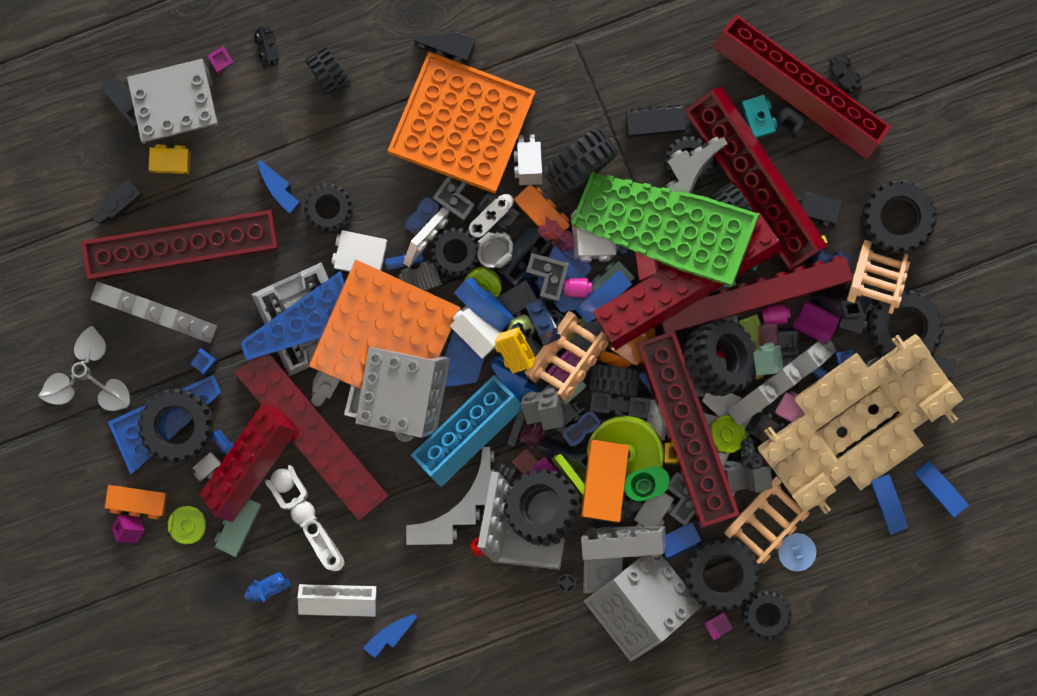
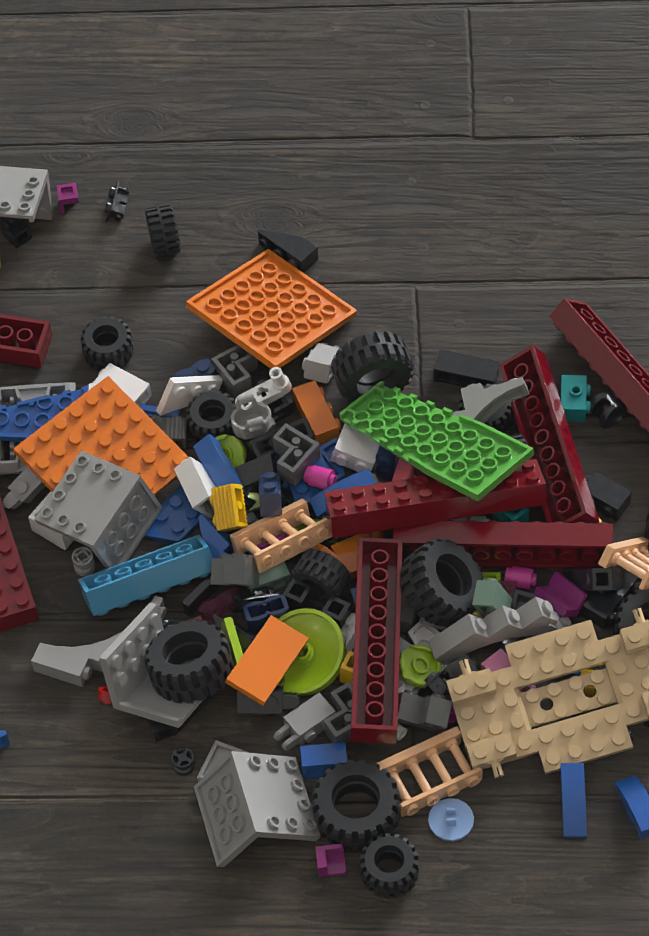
camera: 20 degrees right, 30 degrees down
blue slope [258,160,301,215] -> none
clear pink hinge [538,216,575,251] -> none
light grey wedge [581,526,667,560] -> none
green piece [624,466,670,501] -> none

